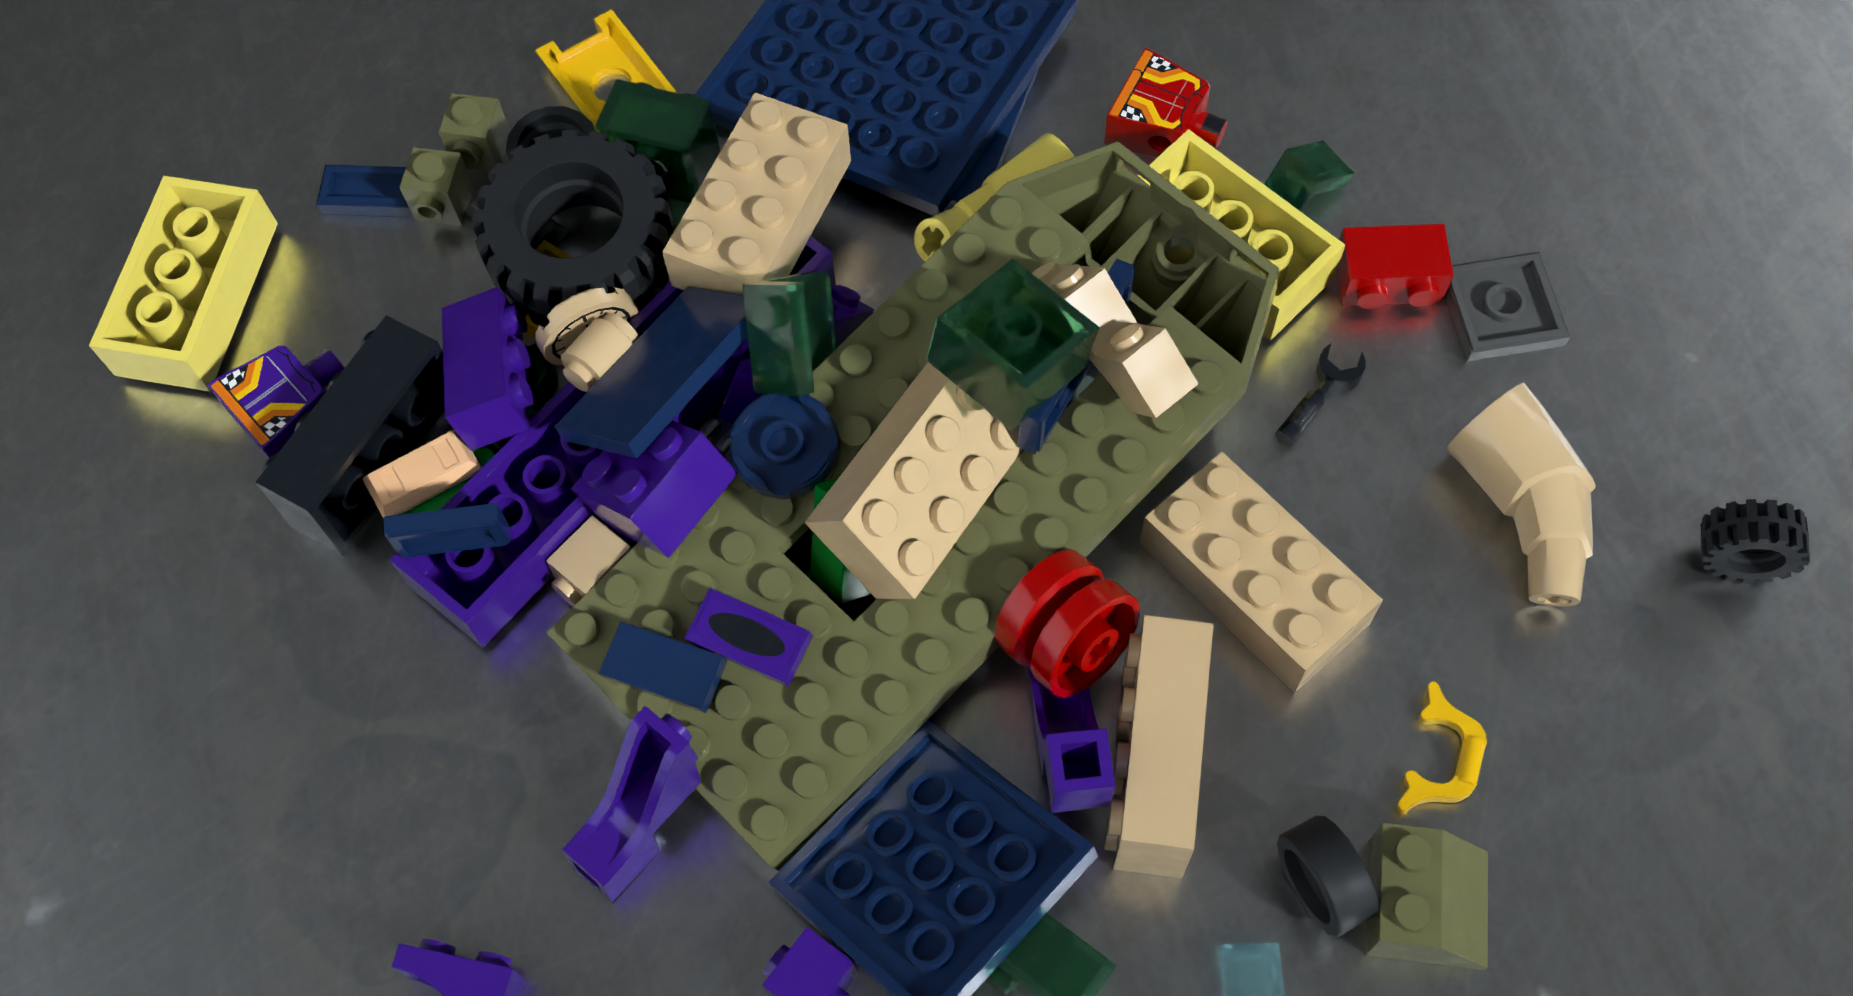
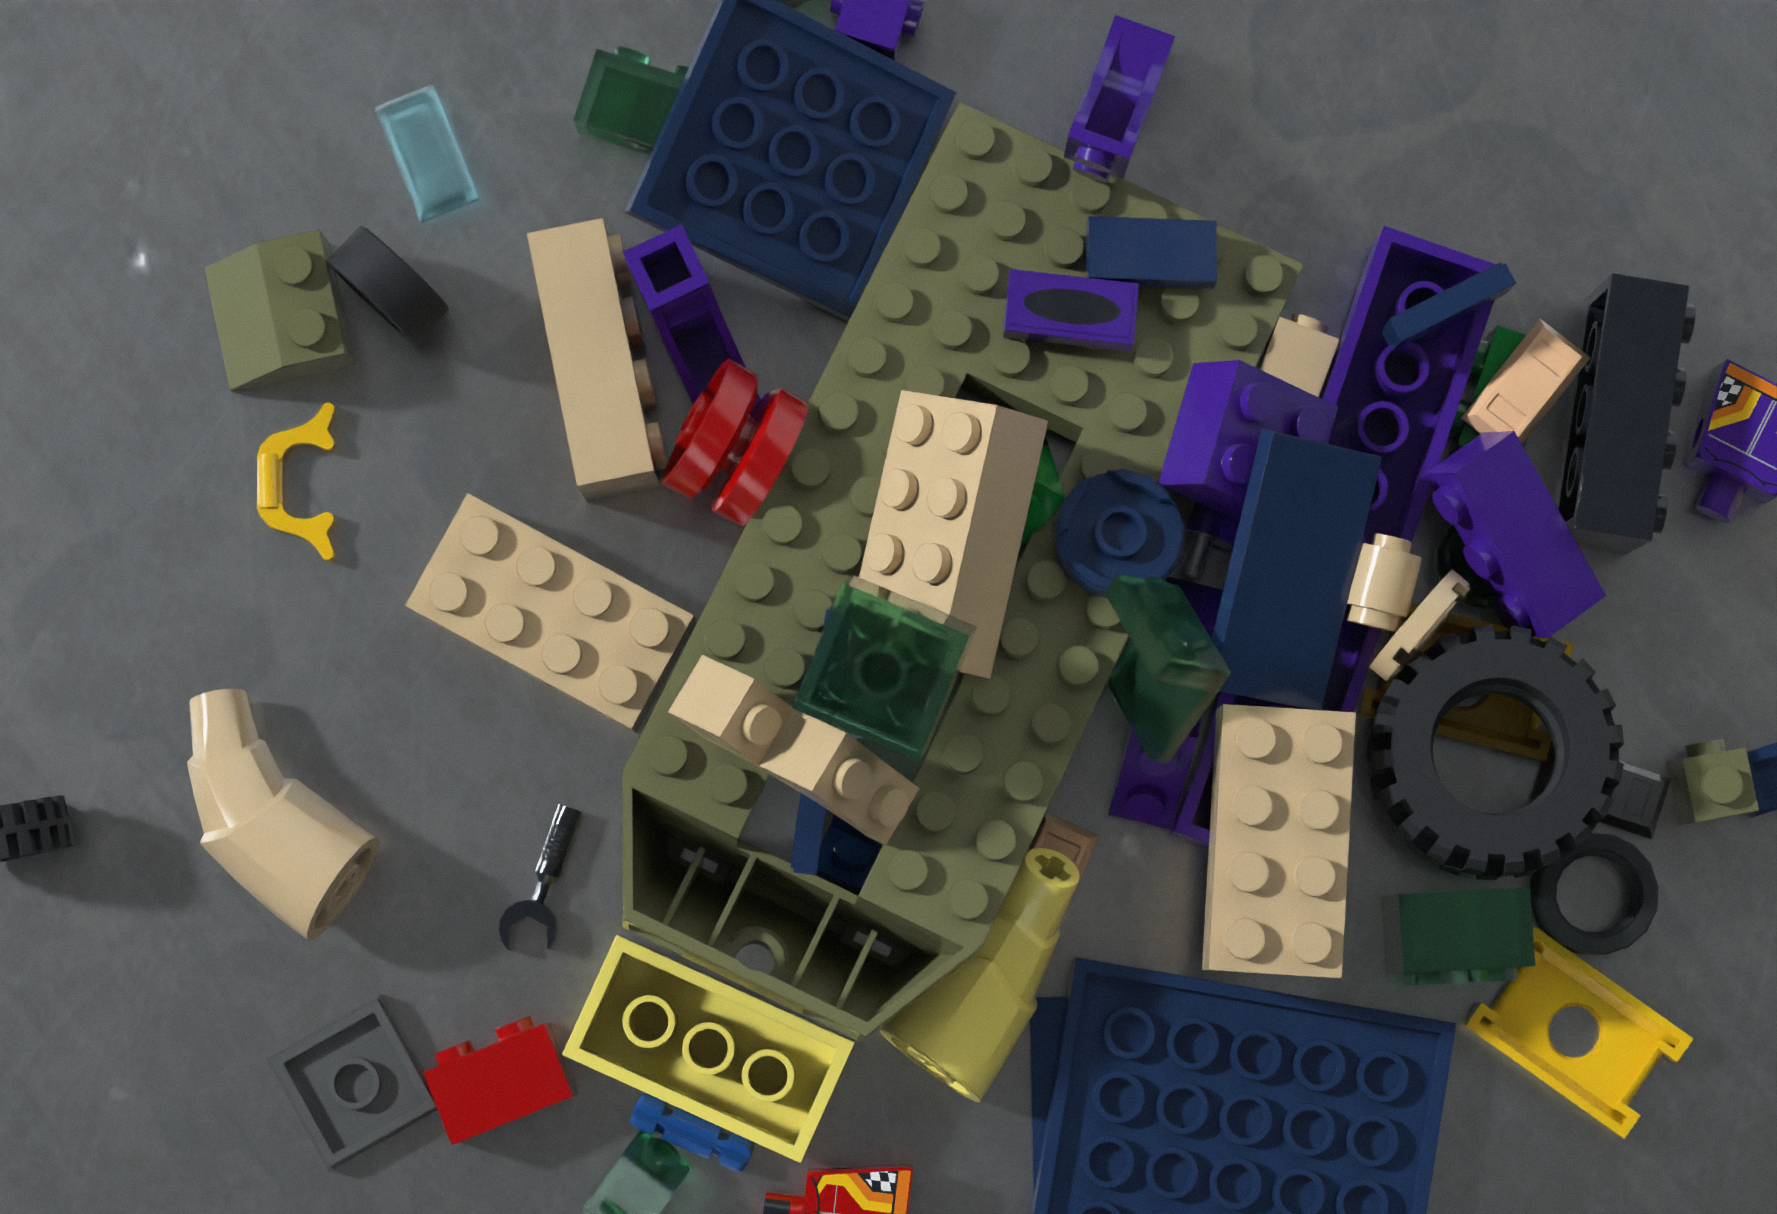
camera: 155 degrees right, 20 degrees up
olive brick [439,93,510,171] -> none

